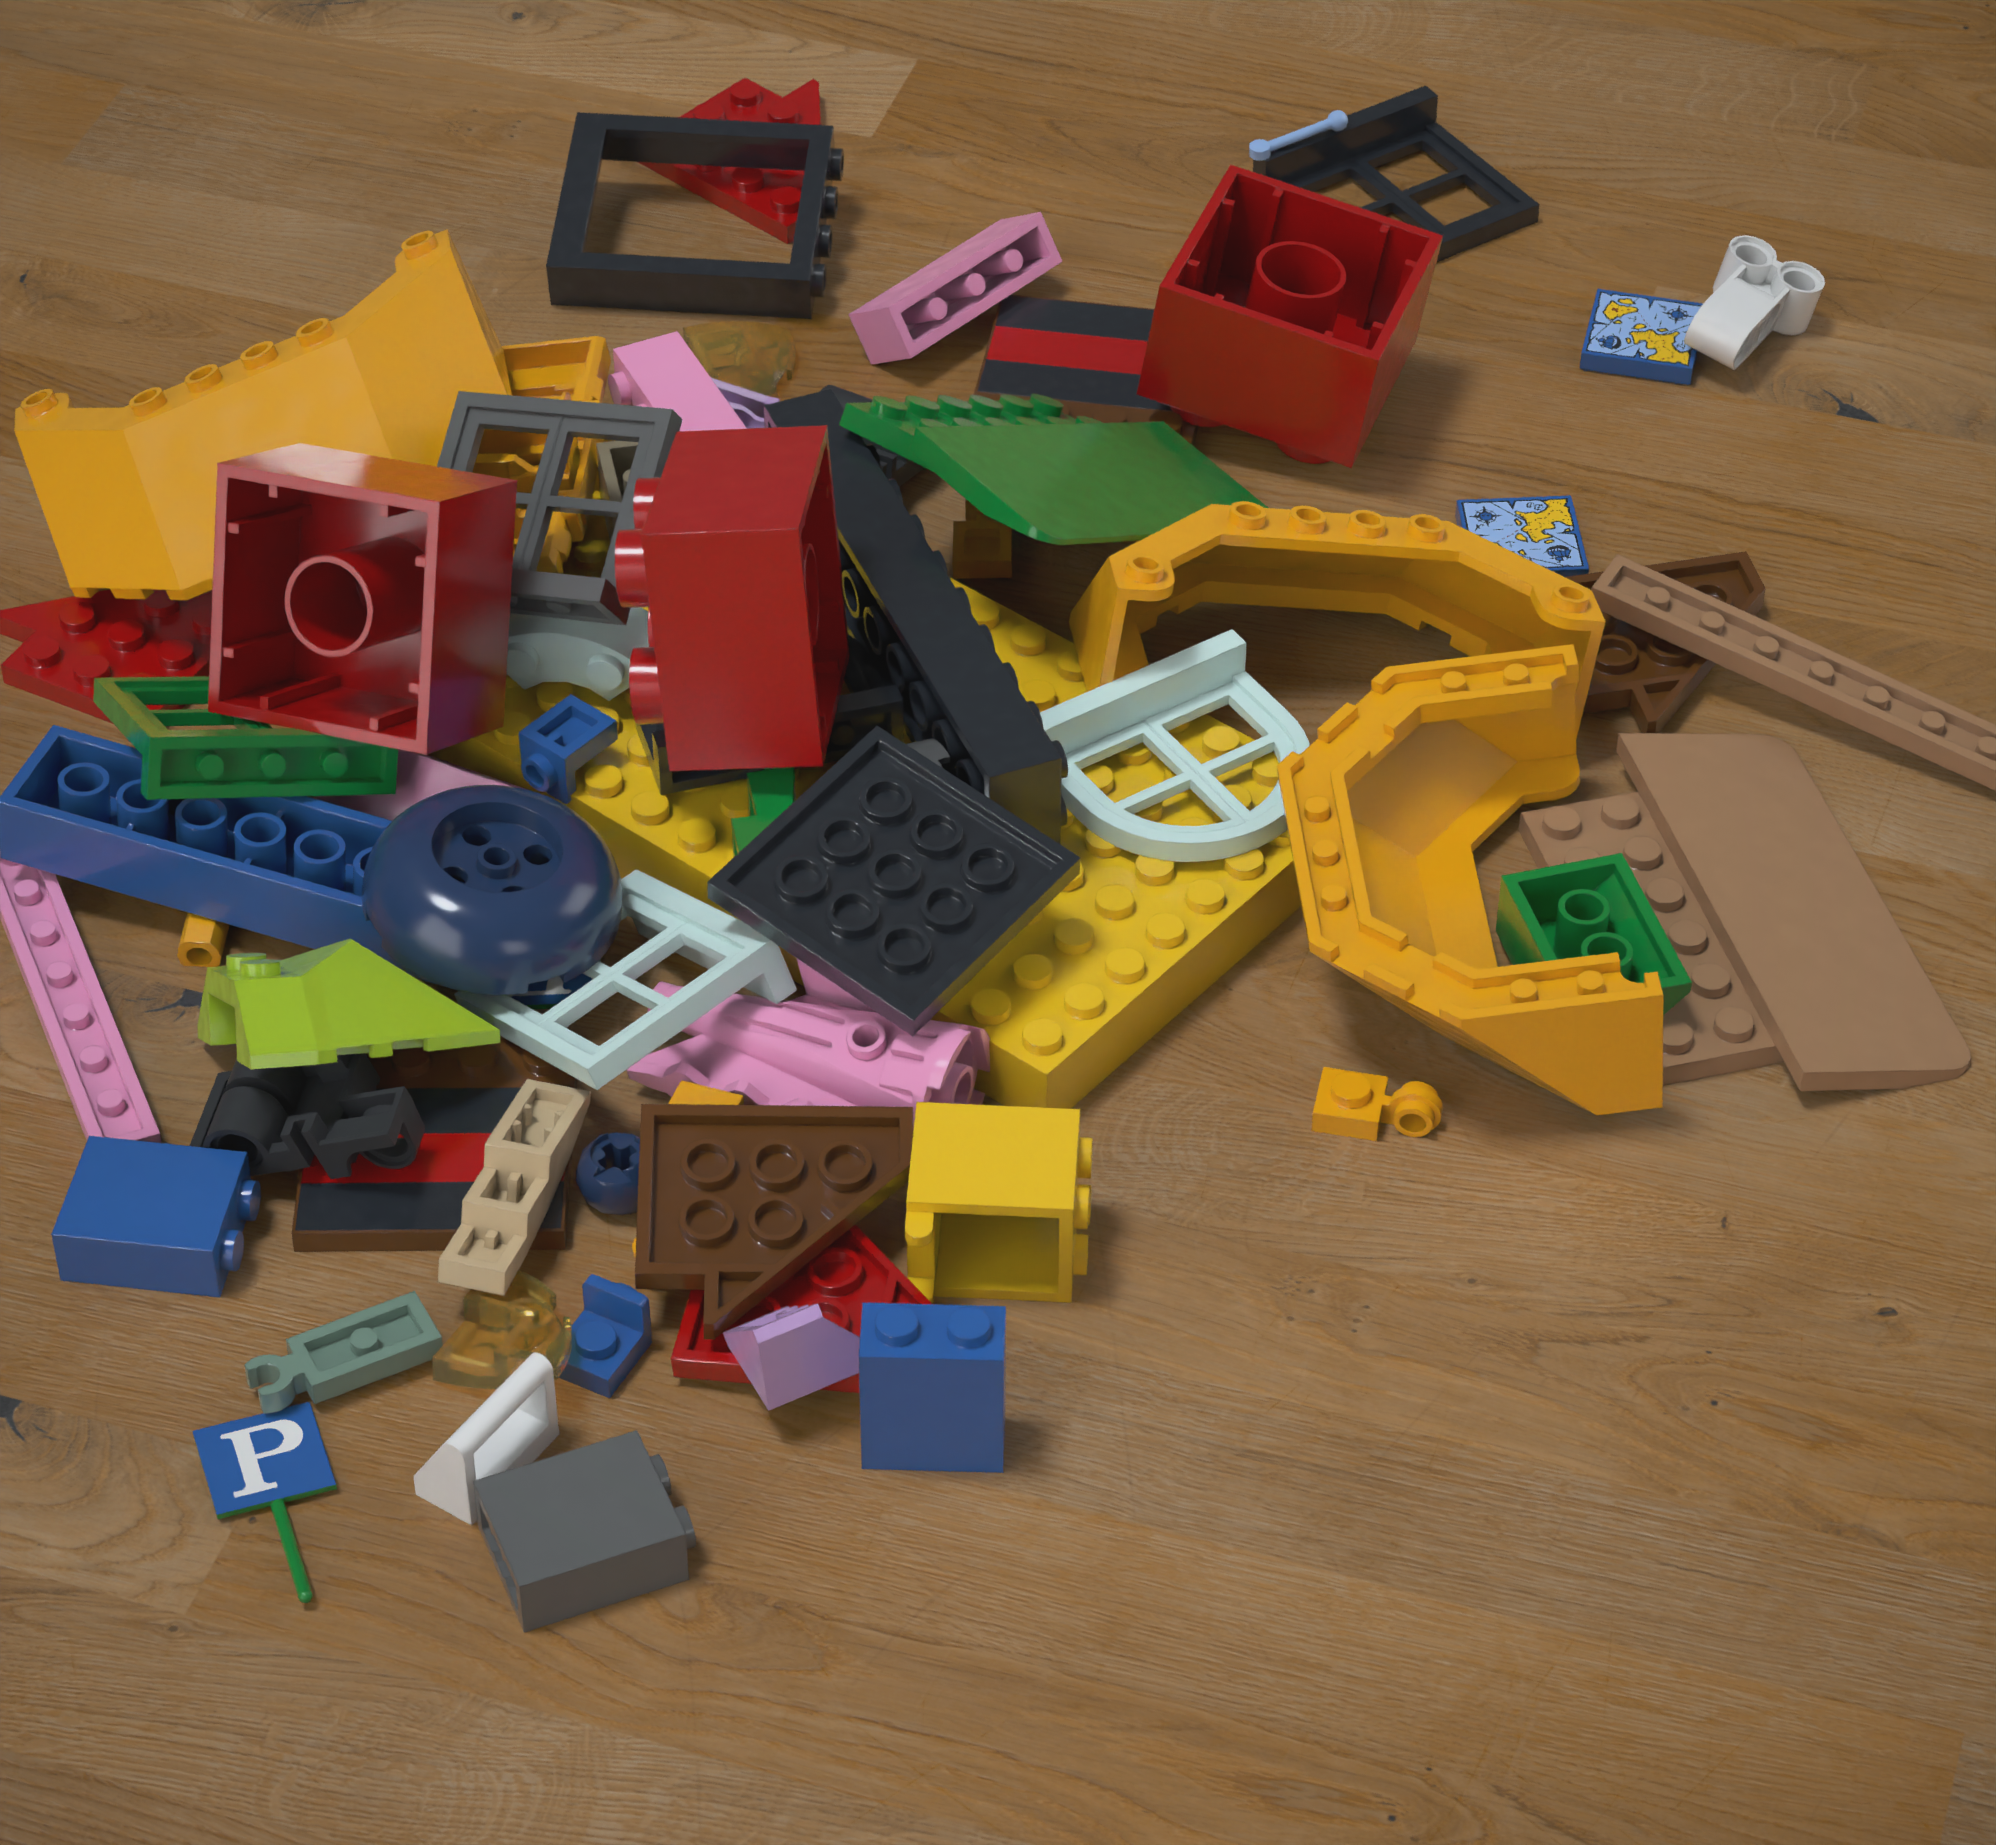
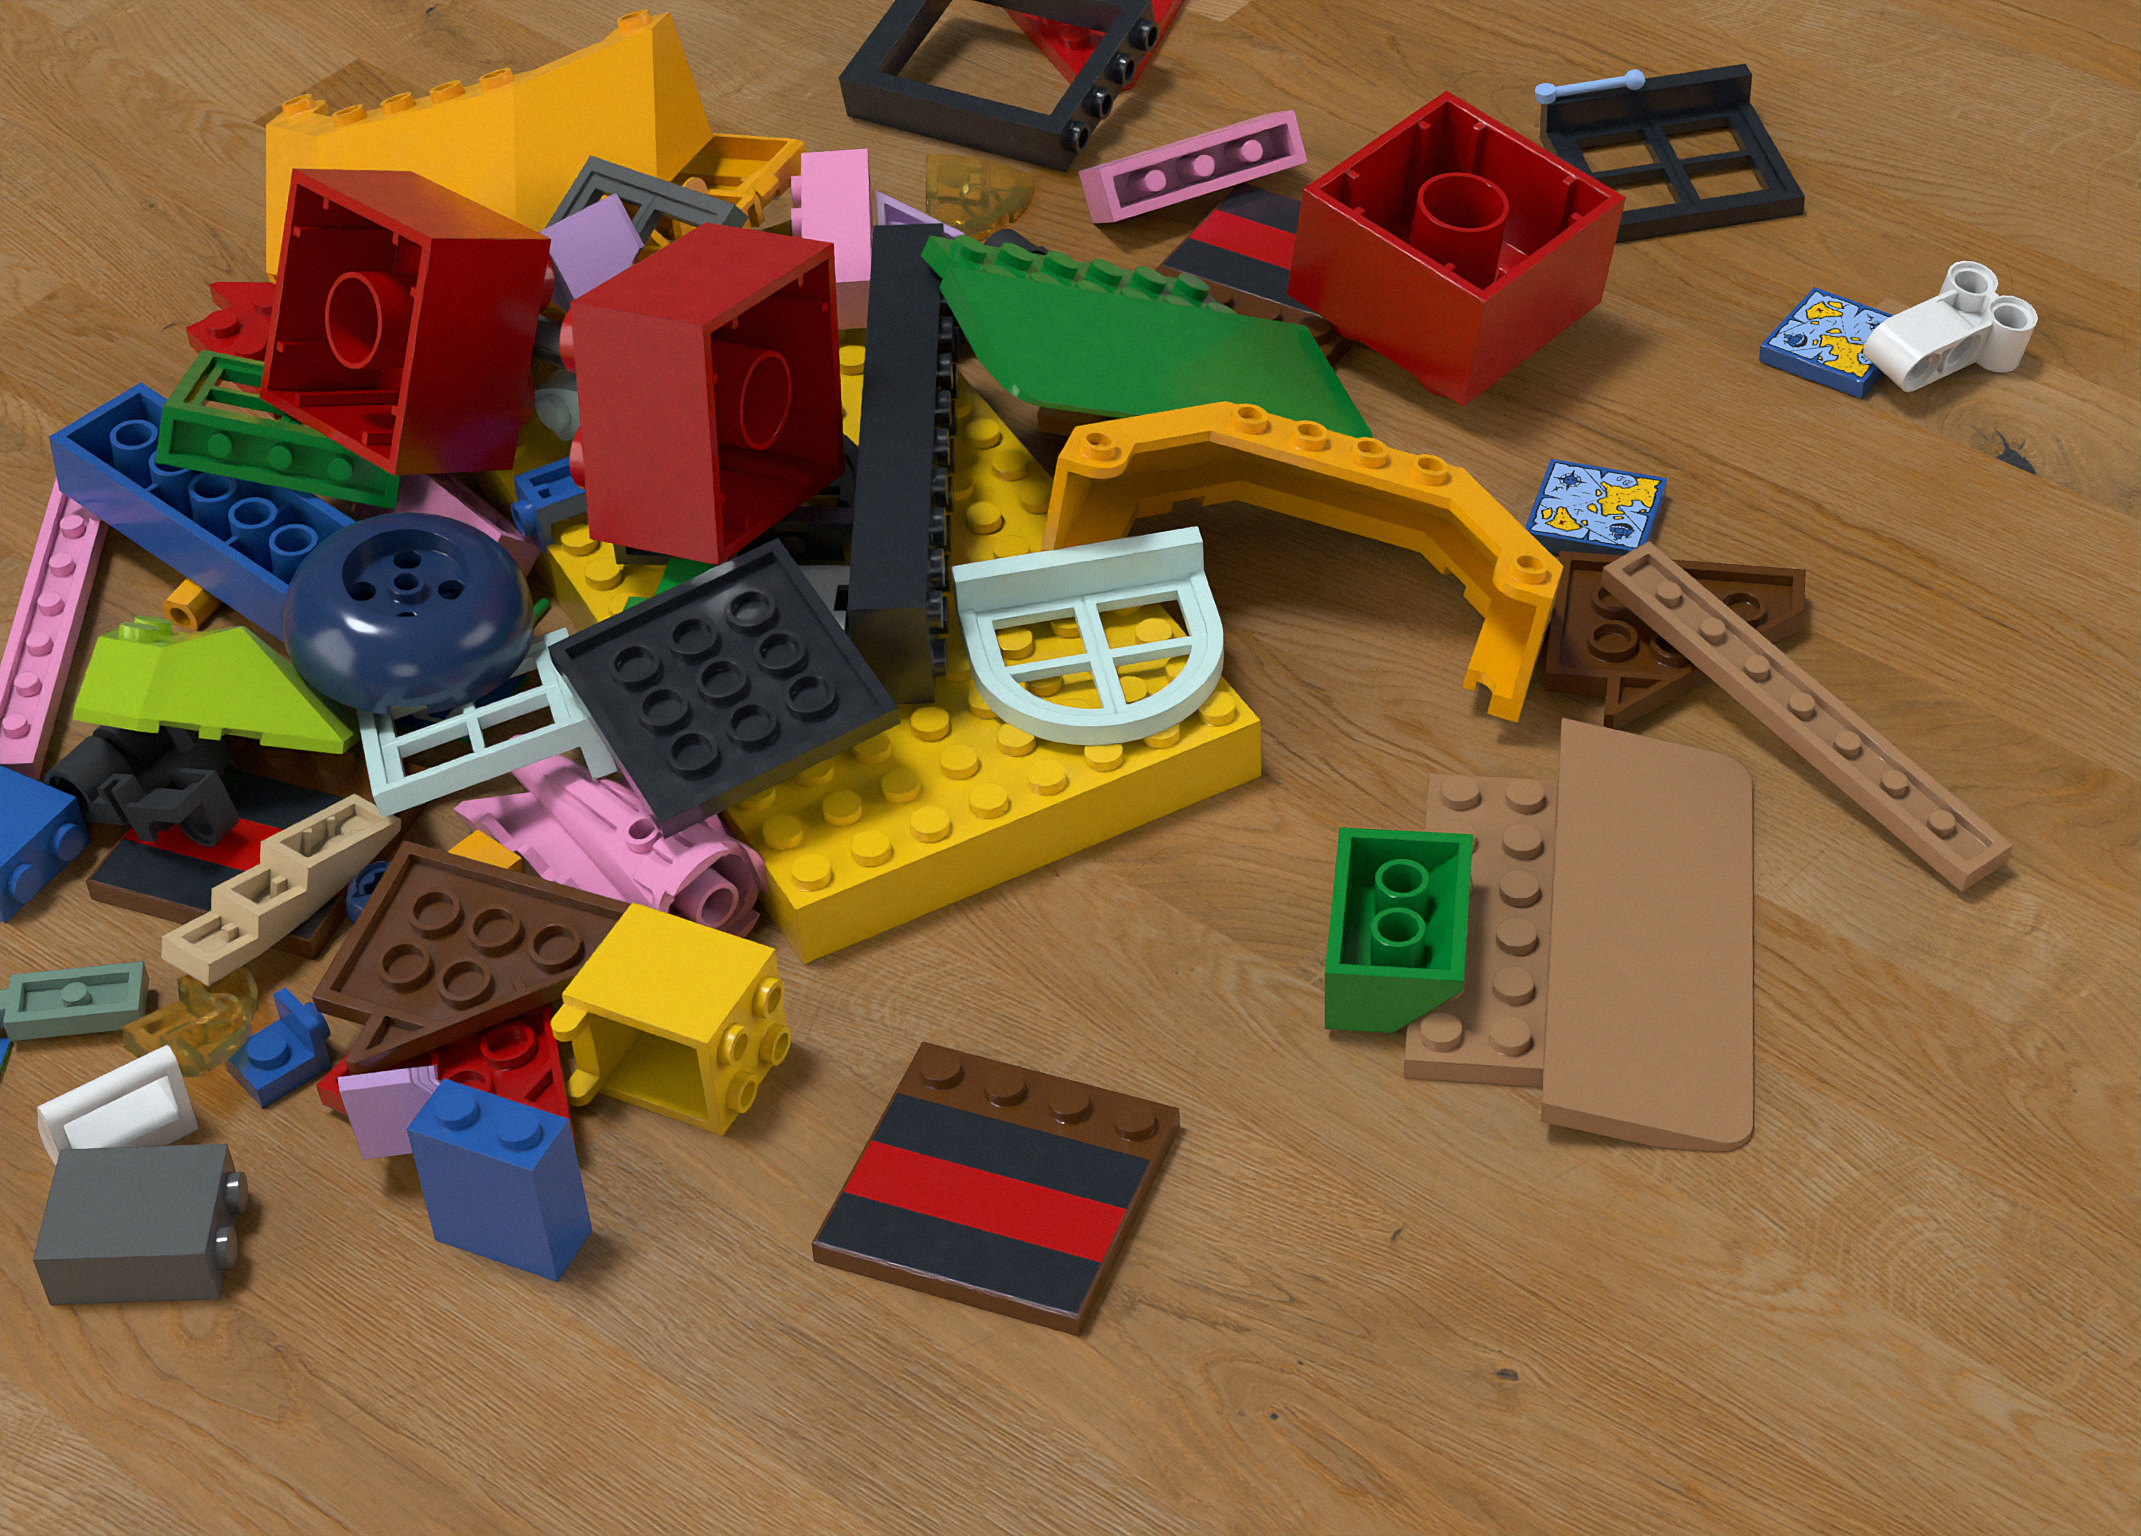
camera: 25 degrees right, 0 degrees up
light orange windscreen [1277,644,1664,1115] -> none
light orange plate [1311,1067,1443,1141] -> none
none -> lavender slope [538,193,644,314]
none -> plate [811,1042,1180,1337]

